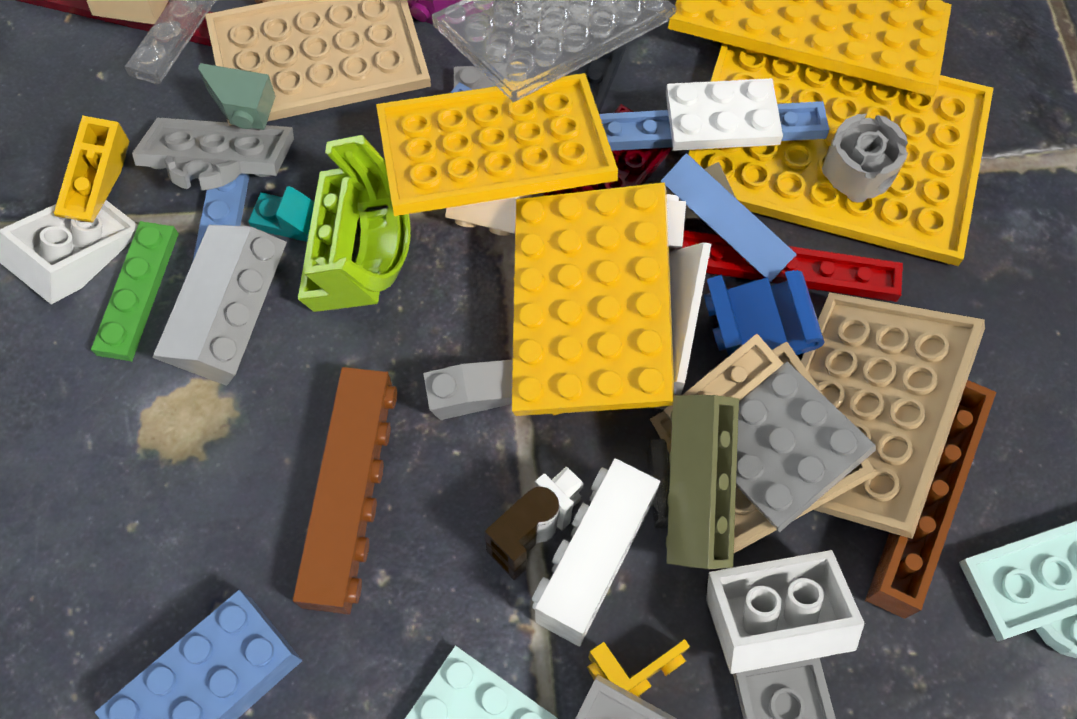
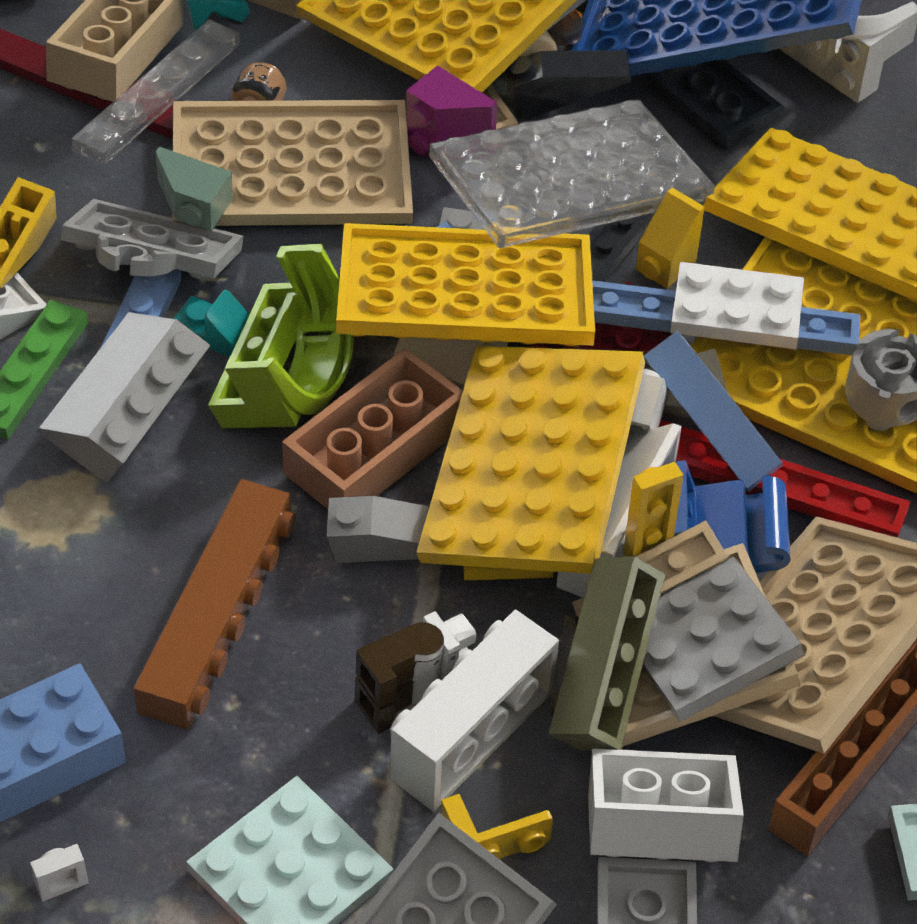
camera: 10 degrees right, 15 degrees down
none -> nougat brick [282,348,463,509]
none -> yellow plate [623,461,683,557]
none -> yellow slope [636,188,705,289]

